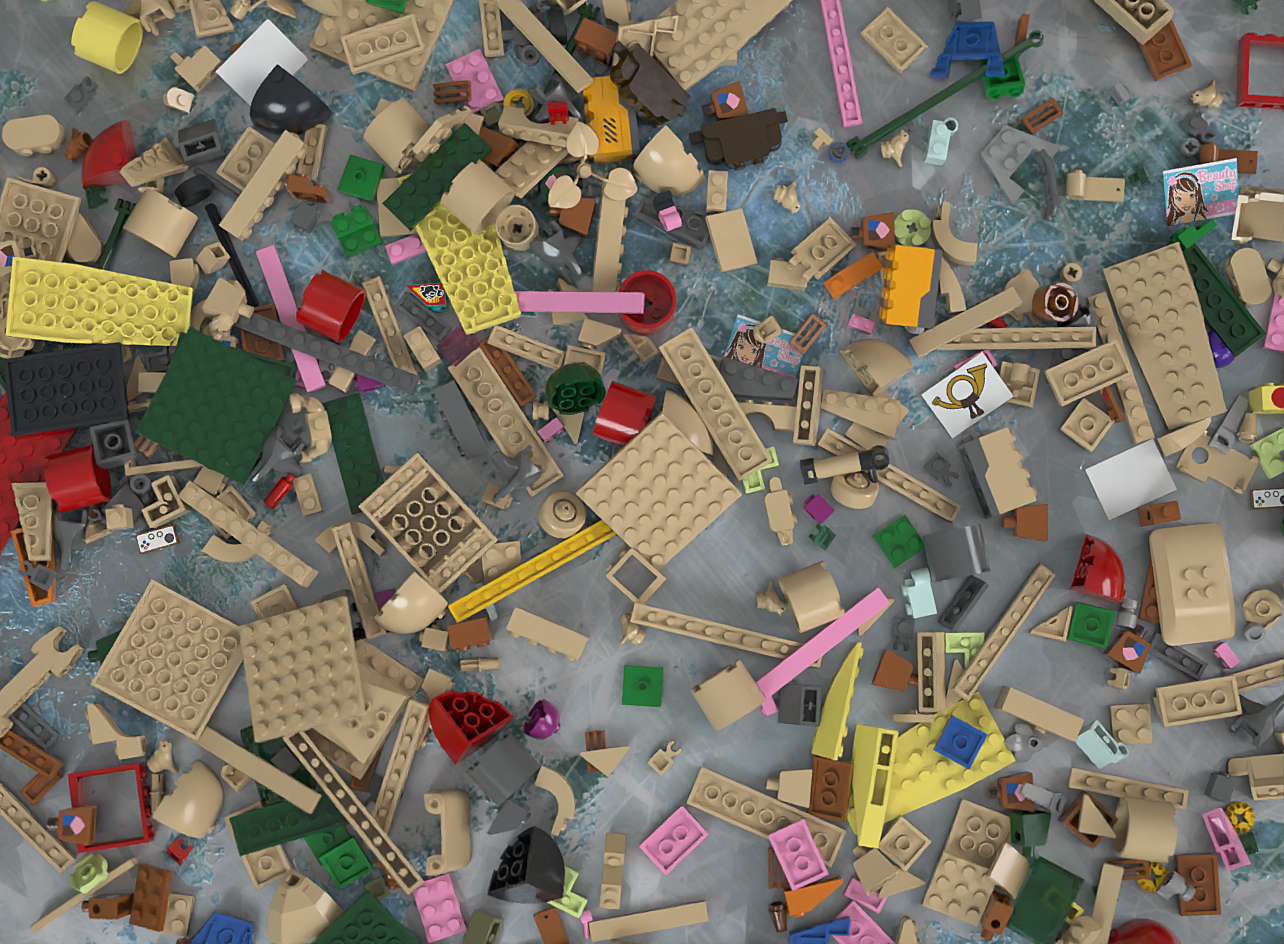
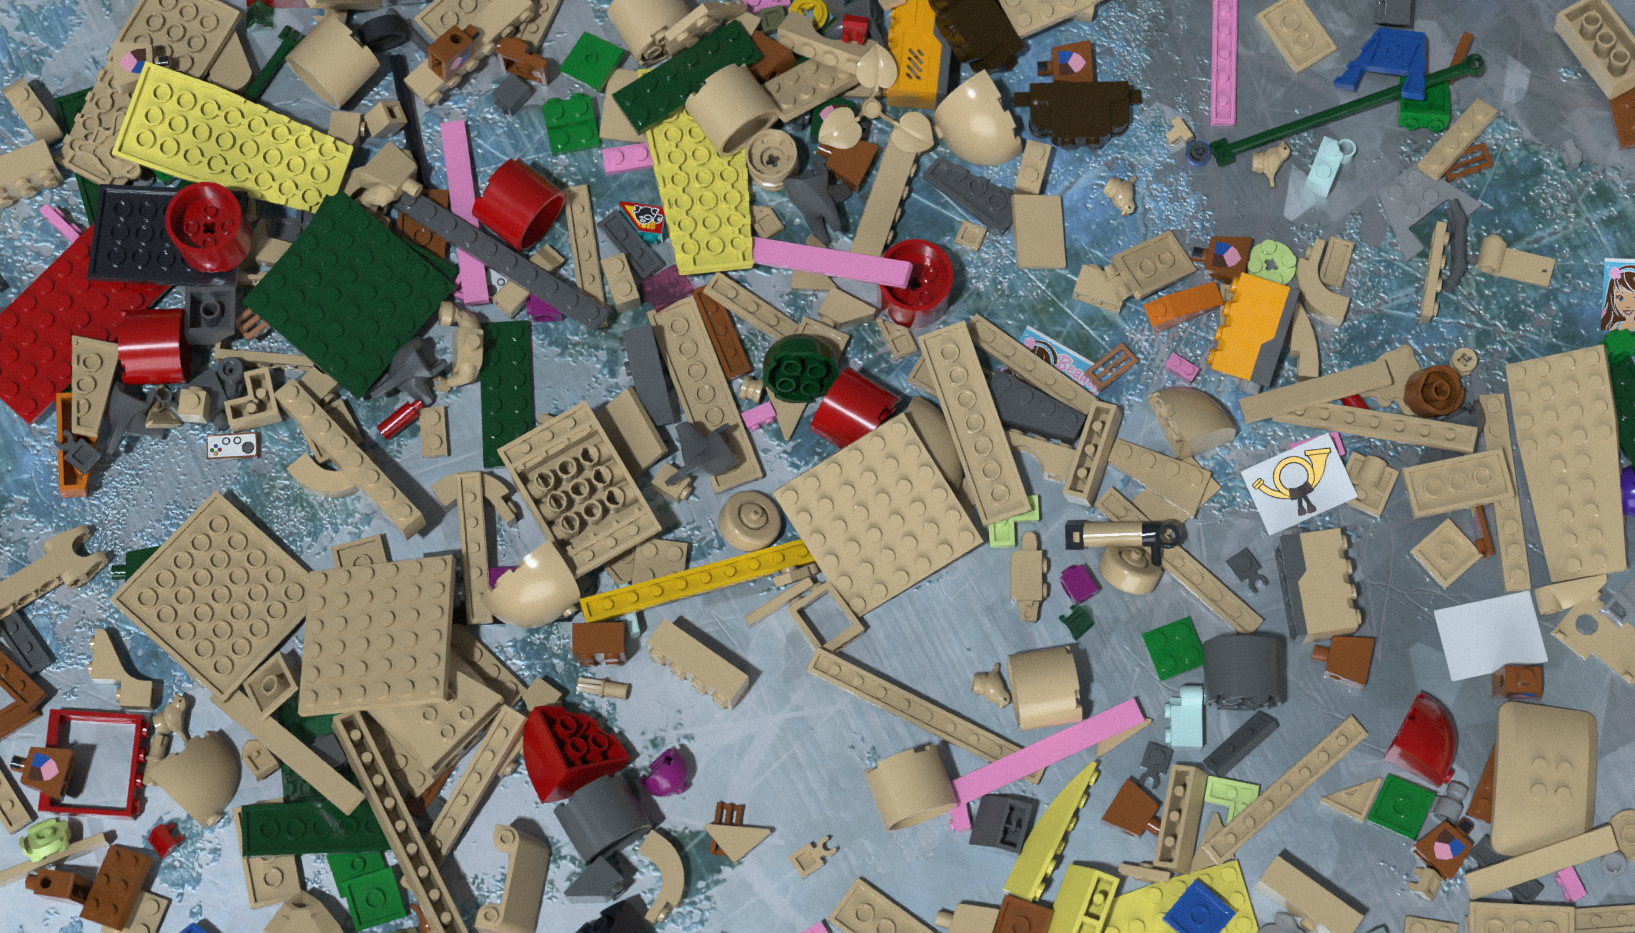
camera: 15 degrees right, 10 degrees down
tan brick [419,624,449,651] -> none
tan animal [620,613,646,645] -> none
green plate [622,665,663,707] -> none
leg [653,190,682,231] -> none
tan plate [753,316,783,344] -> none
clear green tile [1128,164,1150,187] -> none
none -> red brick [165,182,252,273]
none -> tan slope [242,651,302,721]
none -> dark orange torso [427,24,480,83]
none -> tan tile [597,387,668,478]
none -> tan tile [744,577,814,629]
none -> tan tile [749,205,784,239]
none -> tan plate [773,563,819,587]
none -> tan plate [967,313,1098,417]
none -> tan tile [1319,236,1355,290]
none -> tan plate [1417,98,1498,181]
none -> tan plate [1418,221,1450,323]
none -> tan tile [1463,825,1618,900]

